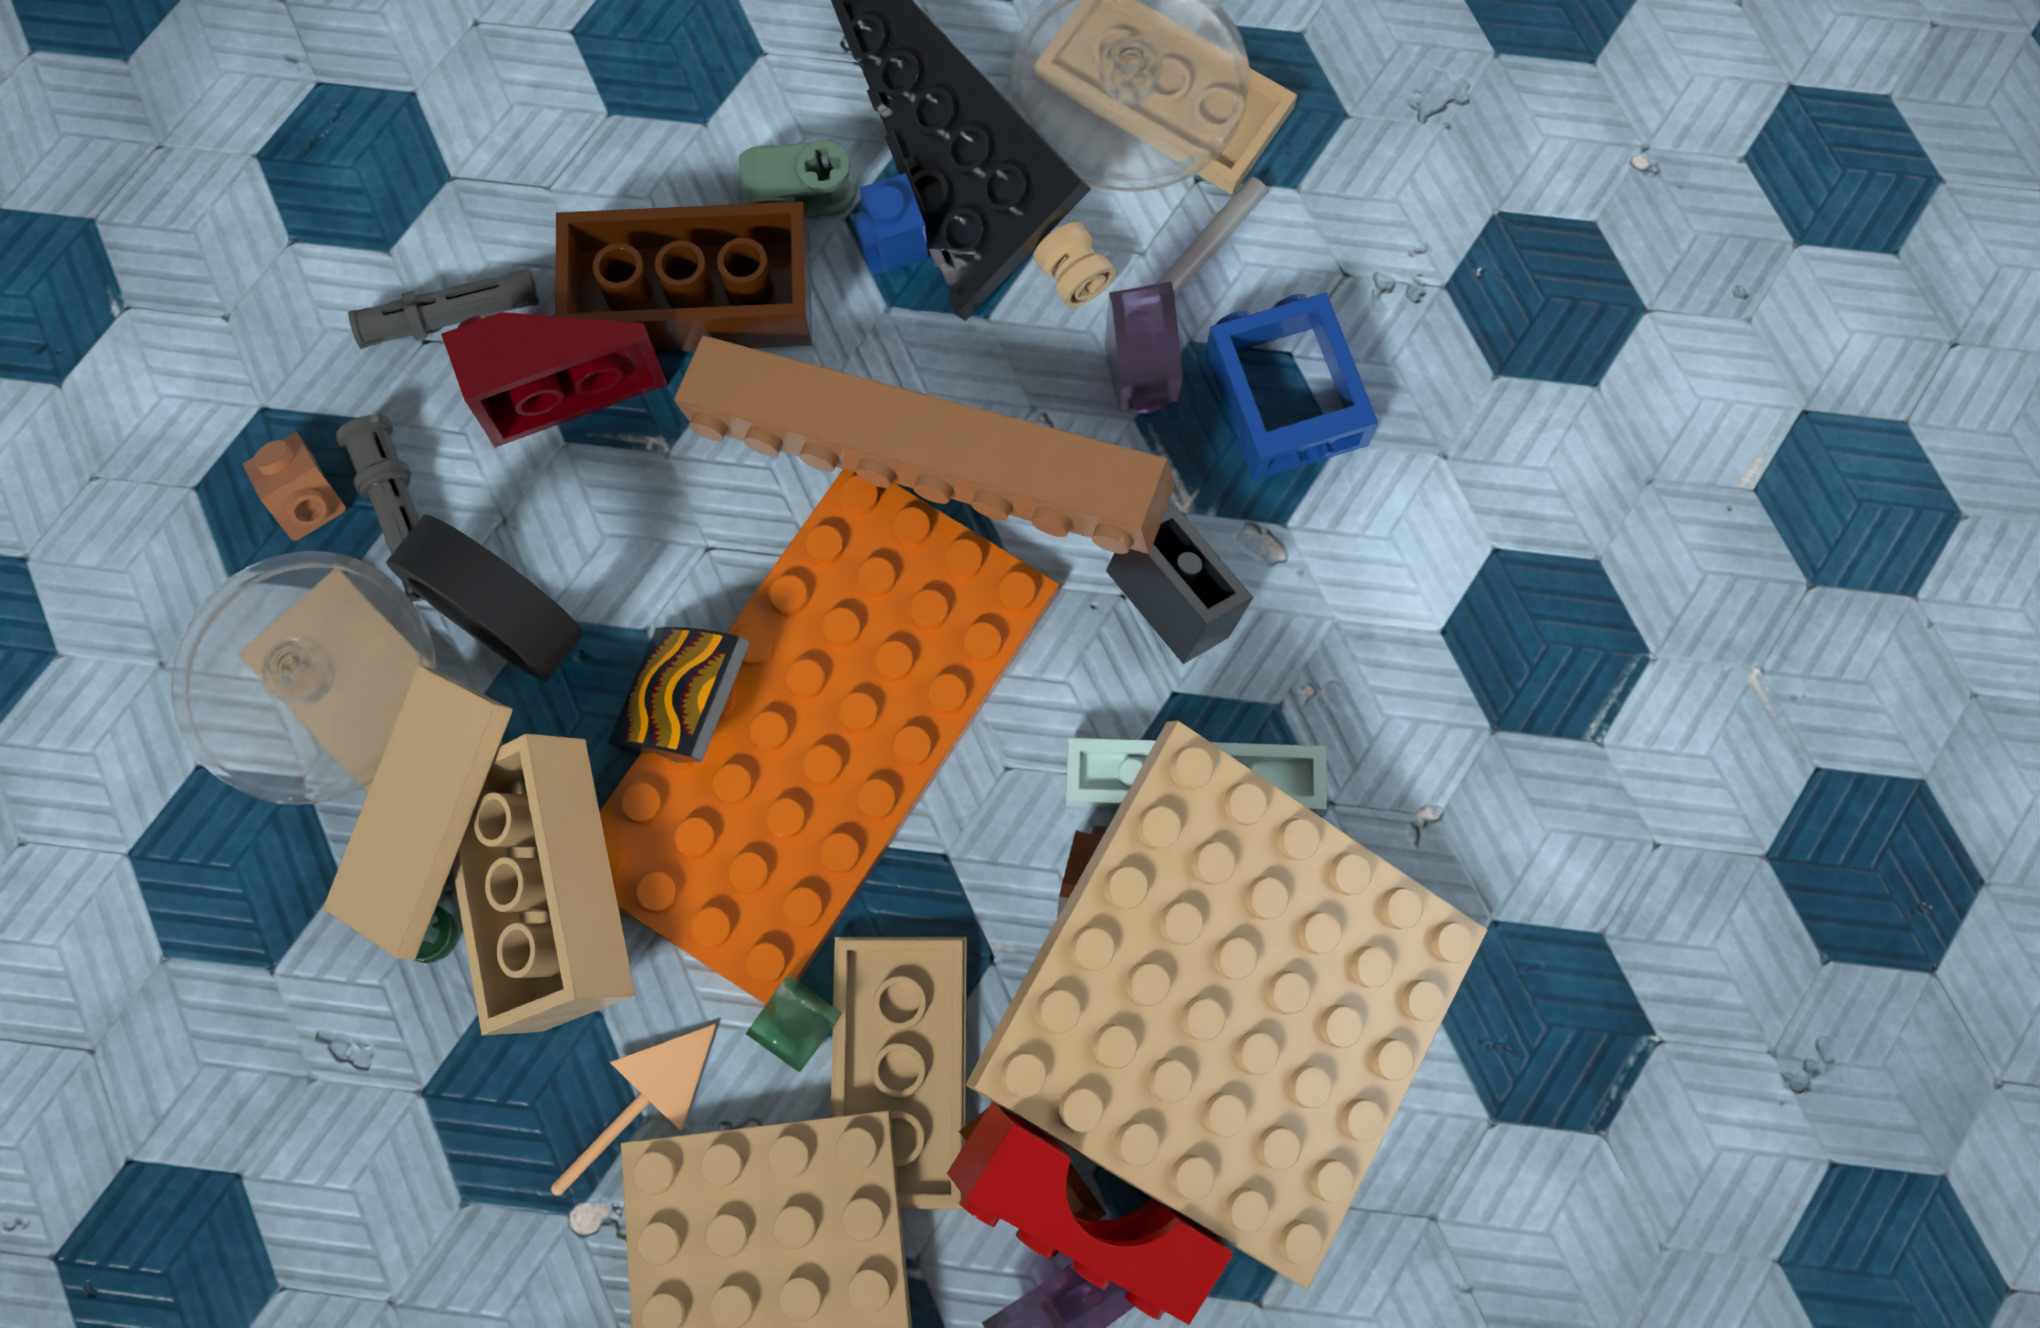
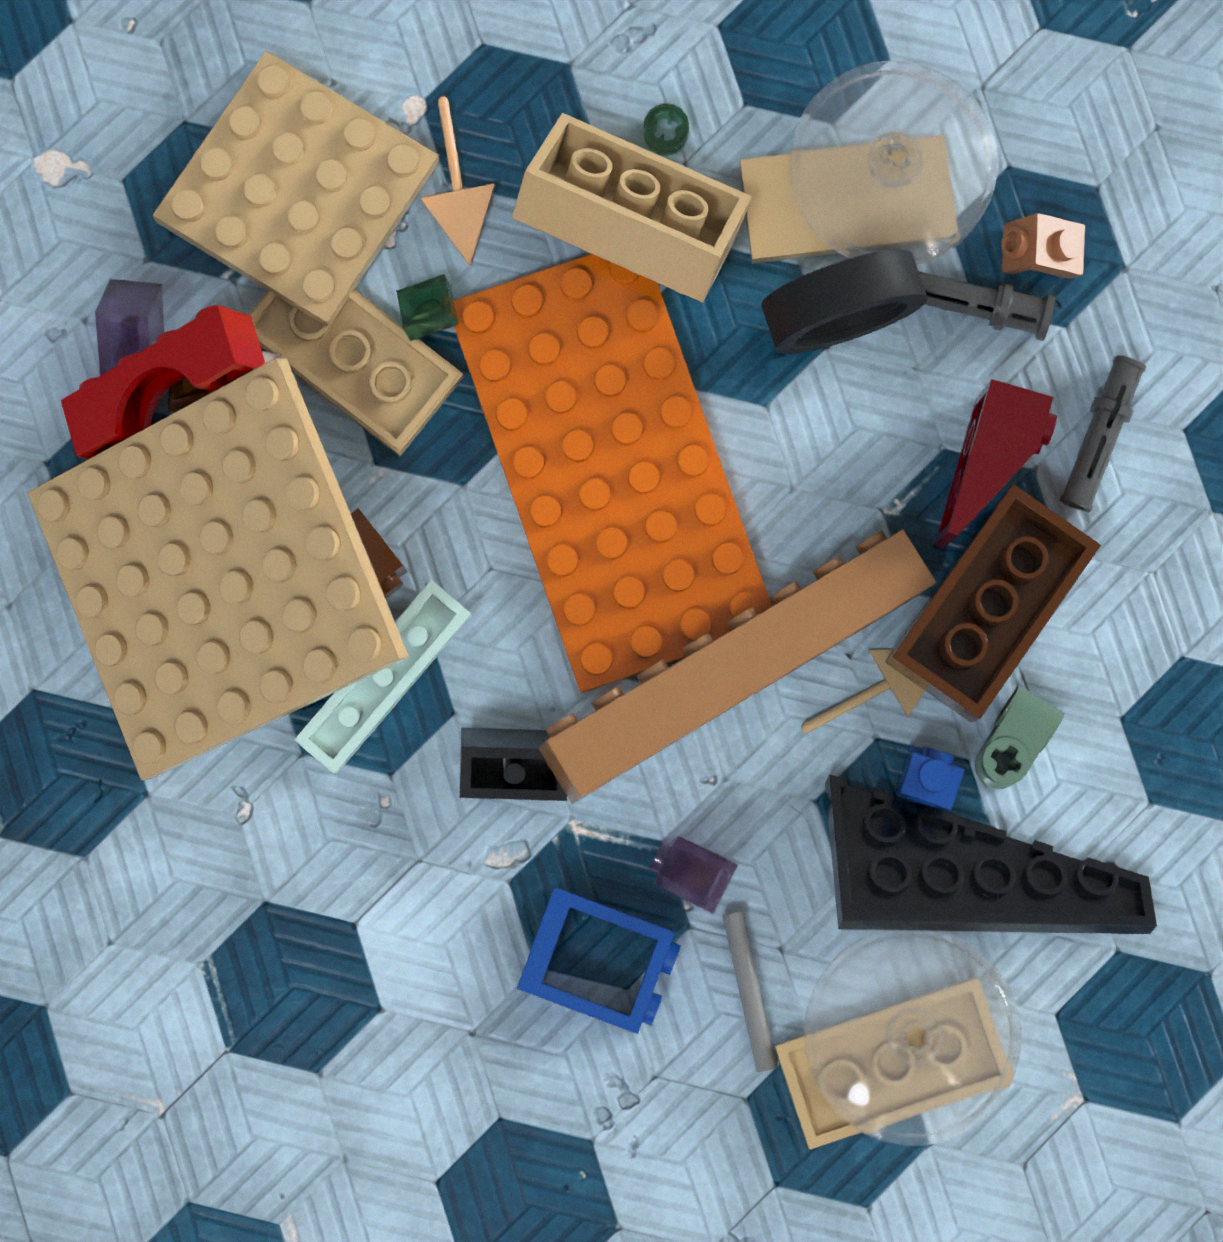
camera: 130 degrees right, 10 degrees up
tan tile [323,665,513,960] -> none
slope [608,627,750,763] -> none
tan wheel [1033,222,1116,308] -> none
none -> tan piece [801,649,925,733]

